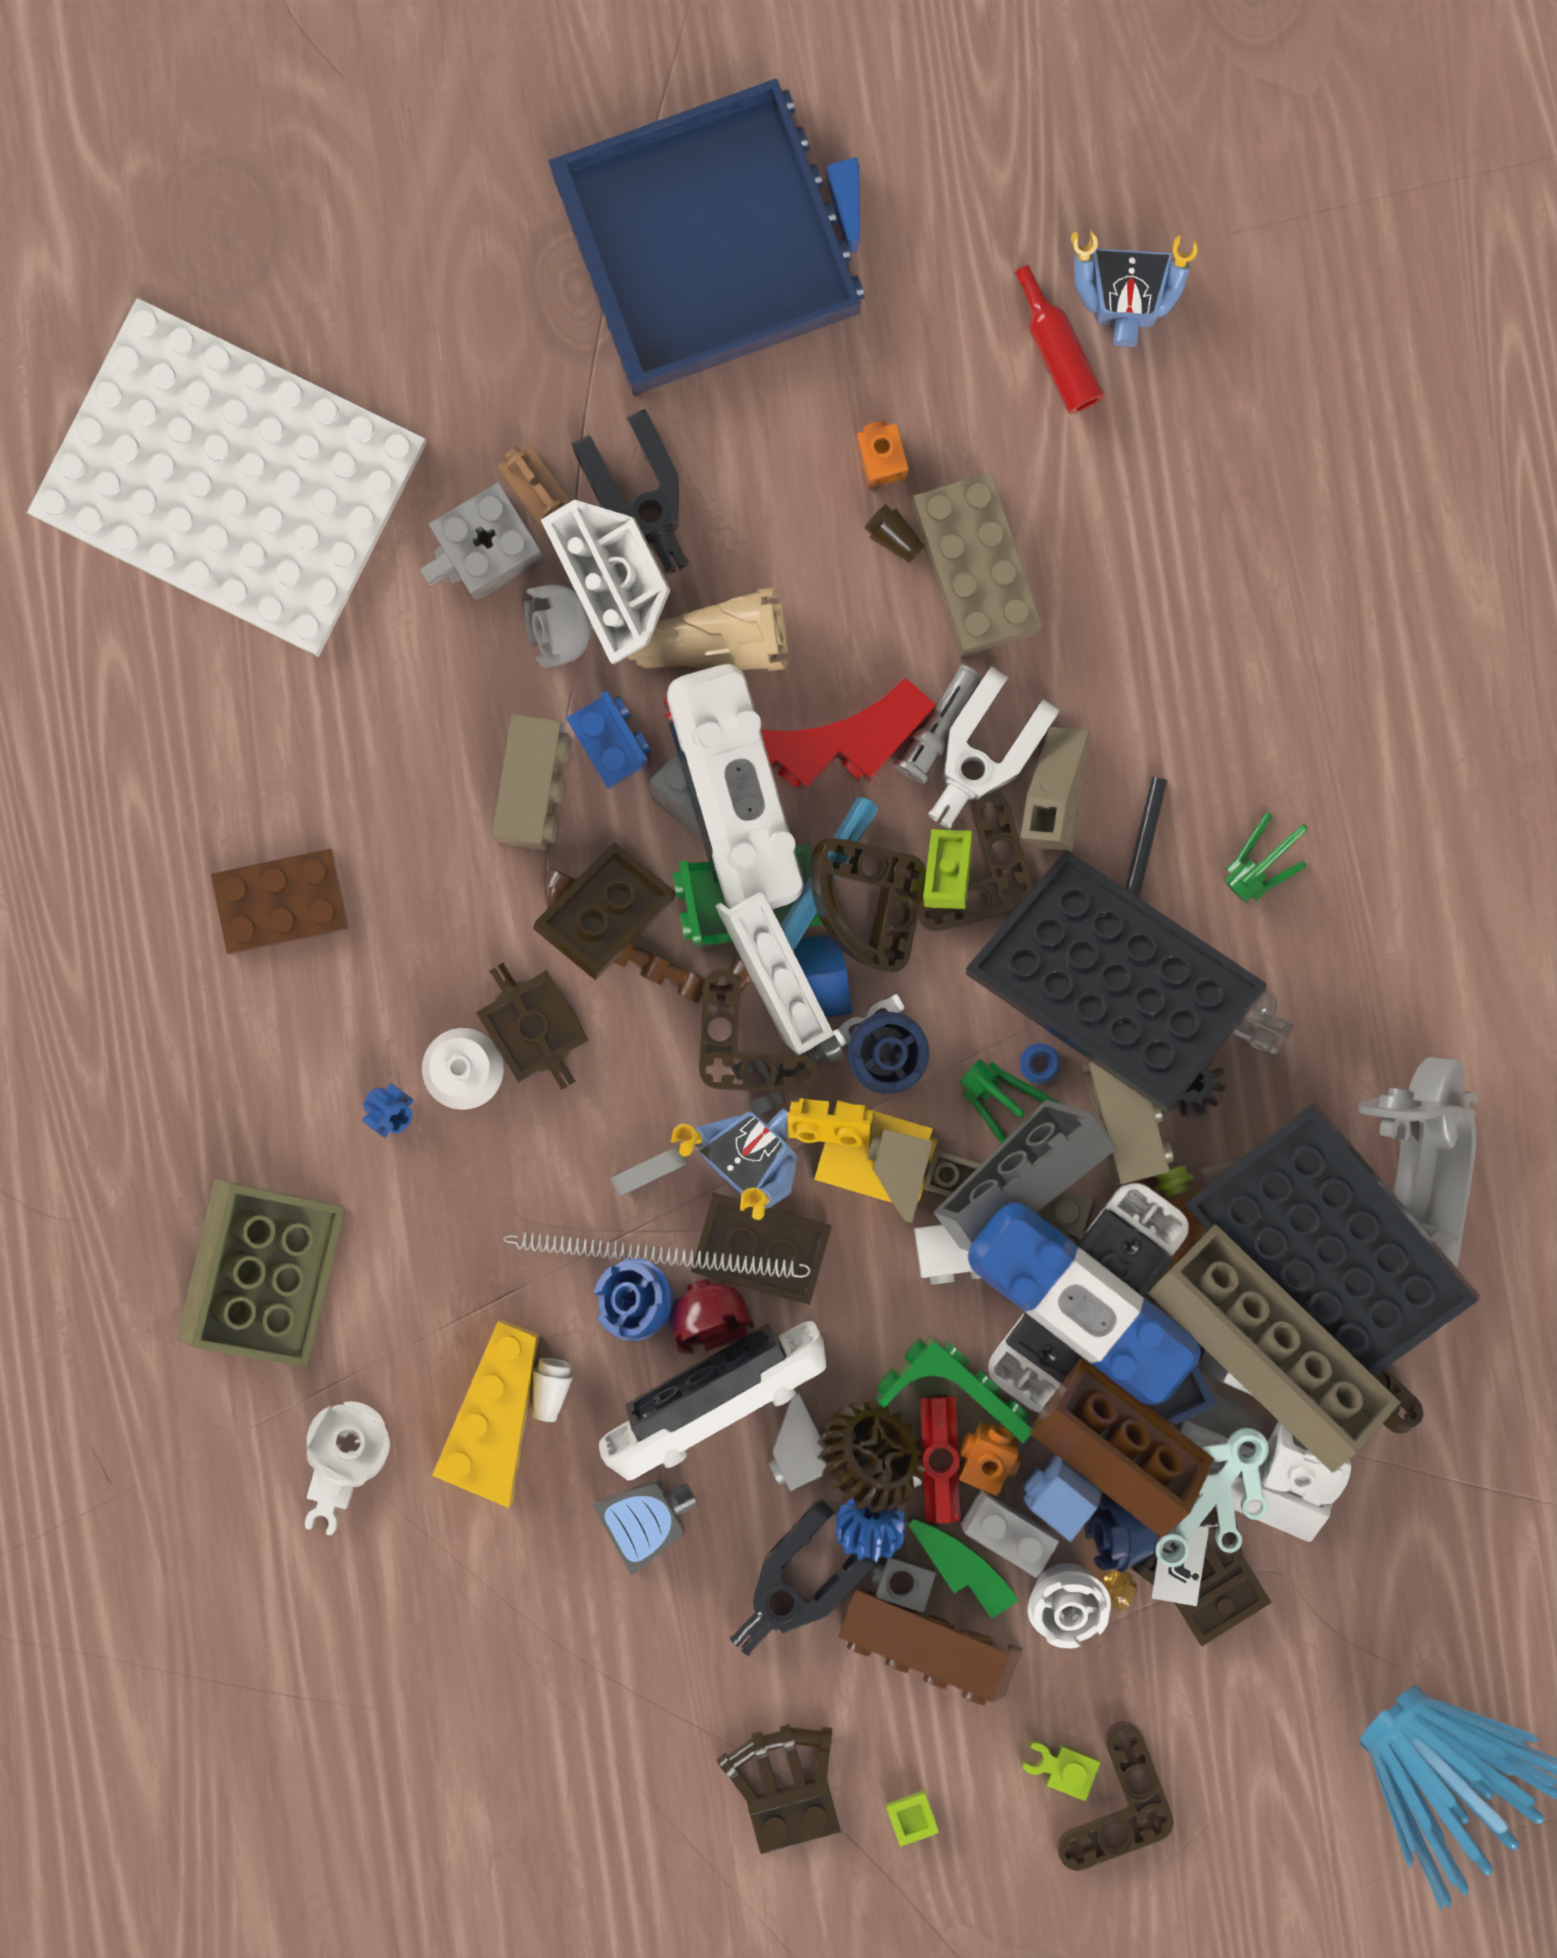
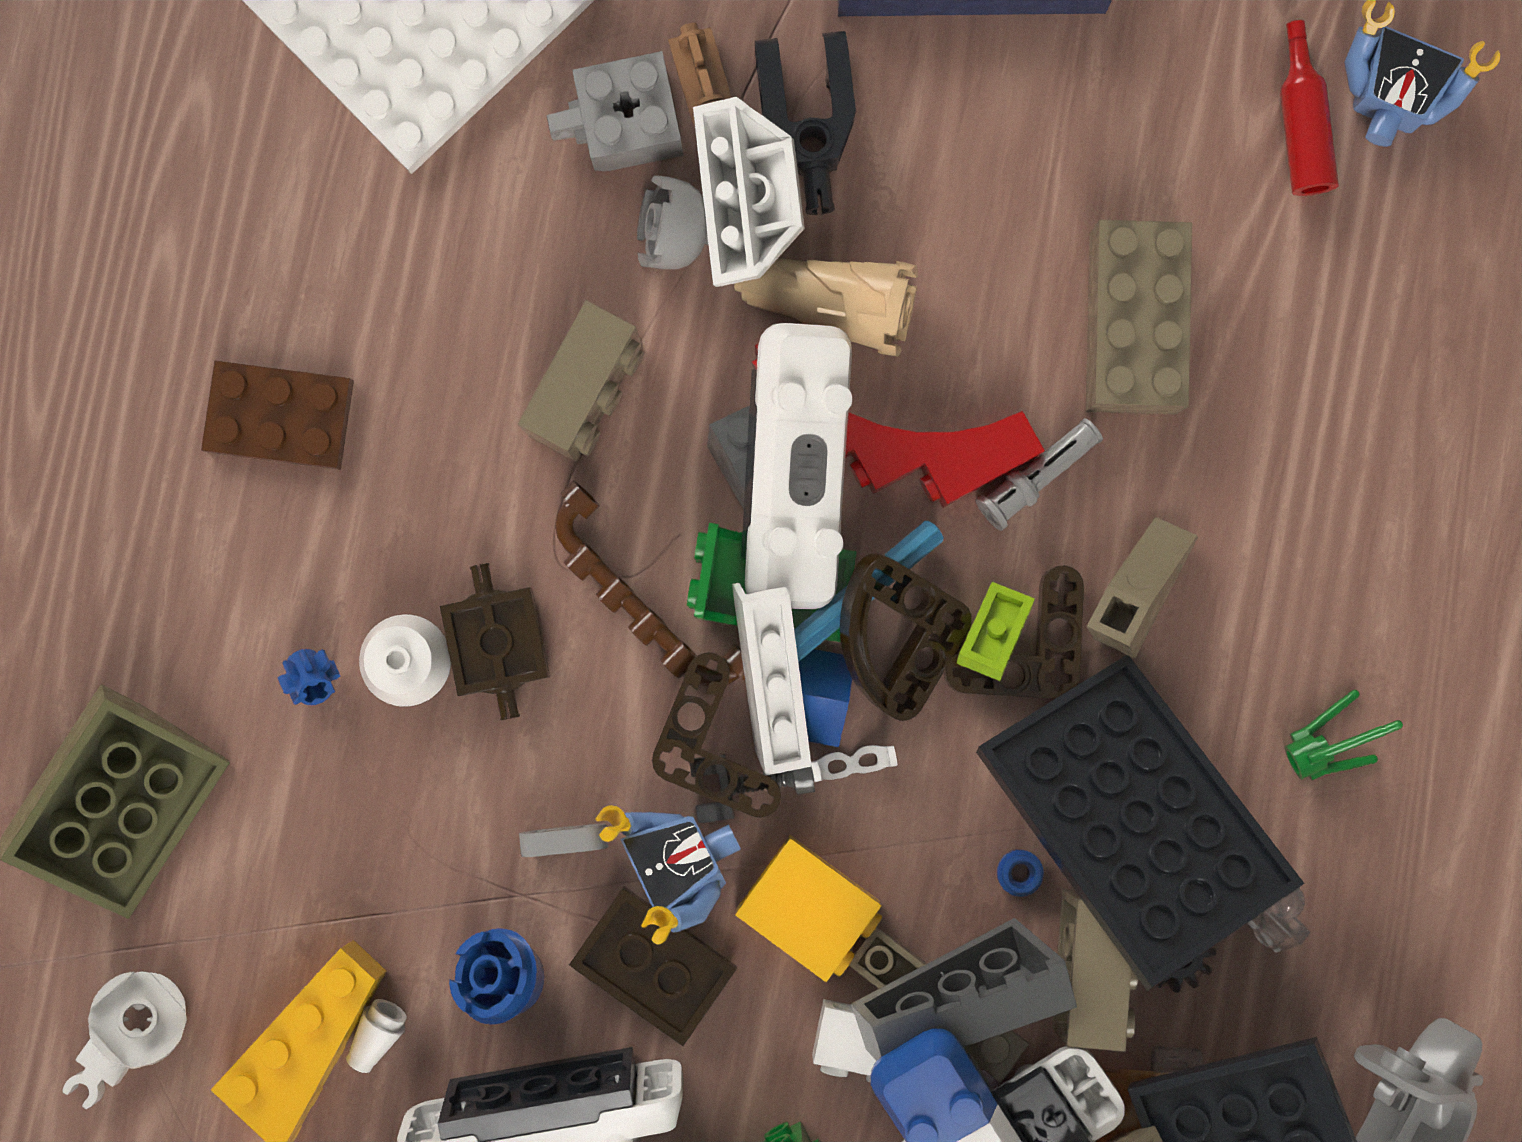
camera: 20 degrees right, 0 degrees up
white piece [503,1232,810,1278] -> none
dark brown plate [533,842,676,981] -> none
blue bracket [566,690,652,789] -> none
dark red cylinder [669,1279,755,1354] -> none
yellow hinge [787,1098,874,1147] -> none
dark blue cone [848,1012,929,1094] -> none
orange brick [856,421,909,489] -> none
dark brown cone [864,504,925,563] -> none
dark tan slope [867,1129,933,1223] -> none
white piece [928,666,1060,829] -> none
green plant [959,1059,1061,1144] -> none
black bar [1125,777,1167,898] -> none
lime plate [1153,1165,1194,1197] -> none

